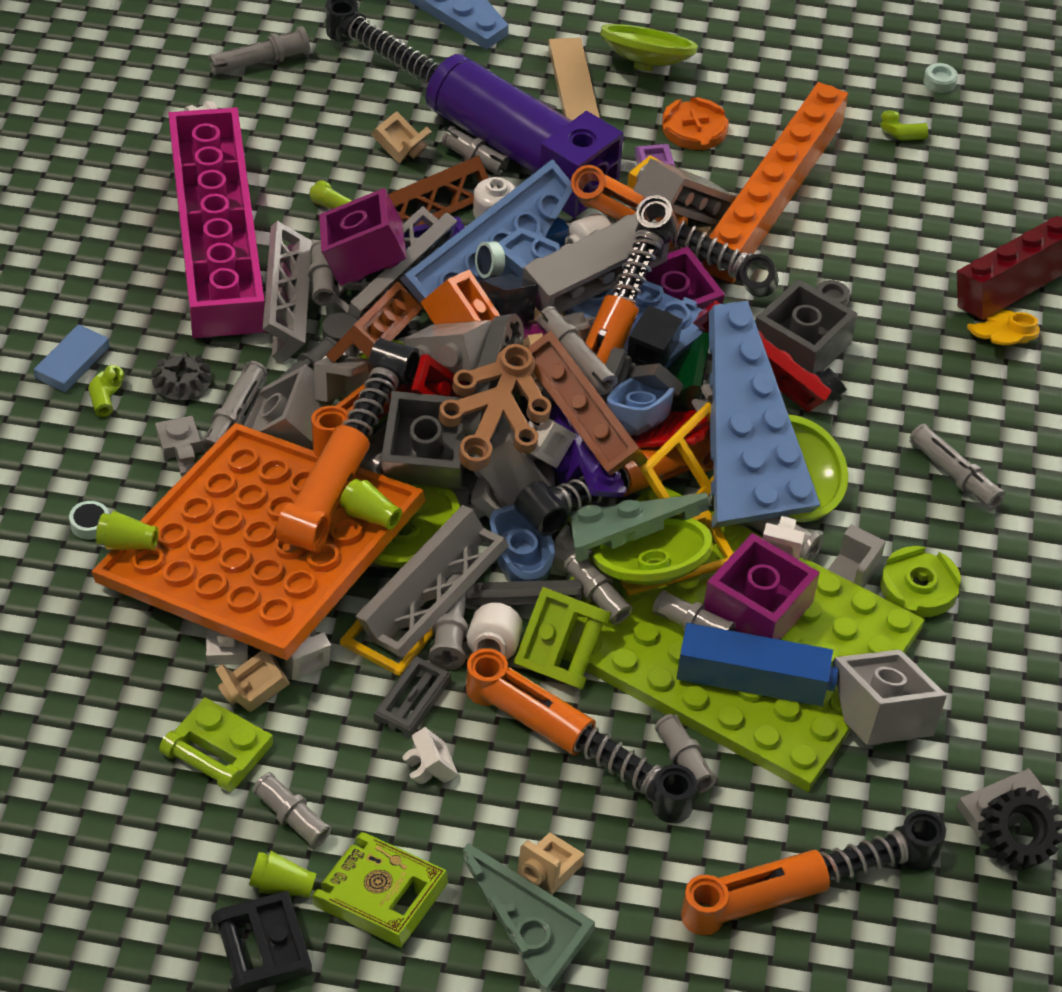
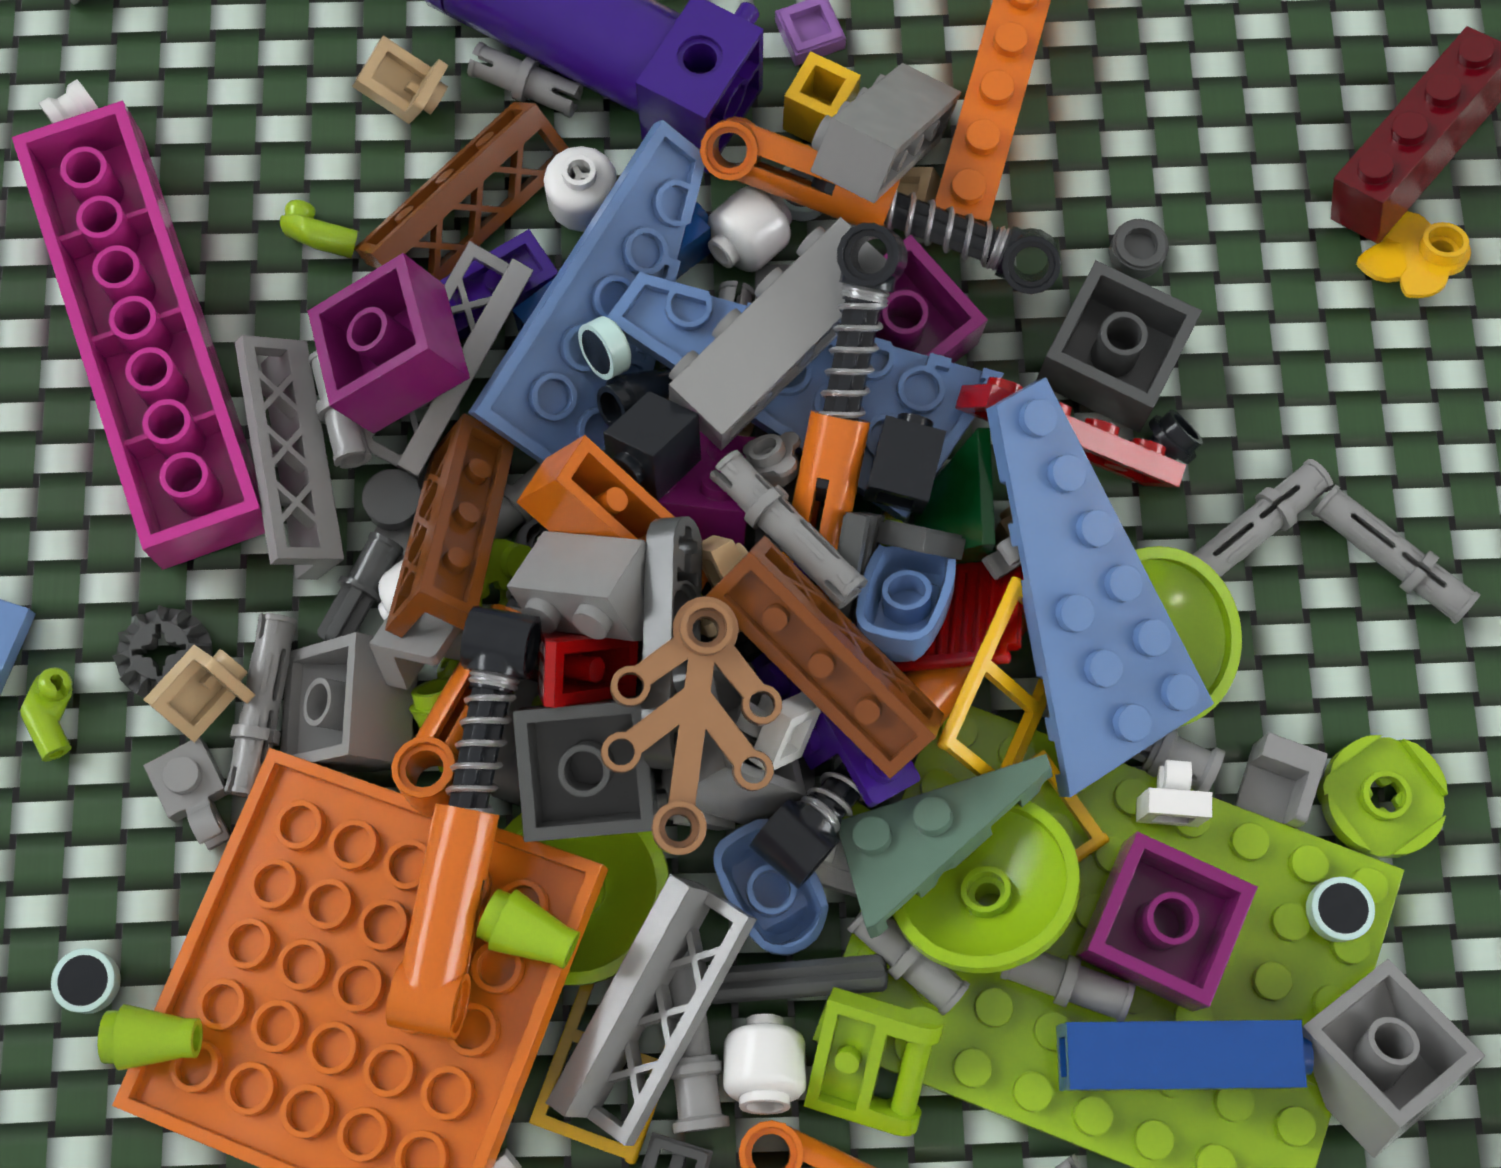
camera: 10 degrees left, 25 degrees up
none -> tan bracket [143,645,255,743]
none -> light grey pin [1193,459,1333,577]
none -> tile [1306,877,1375,942]

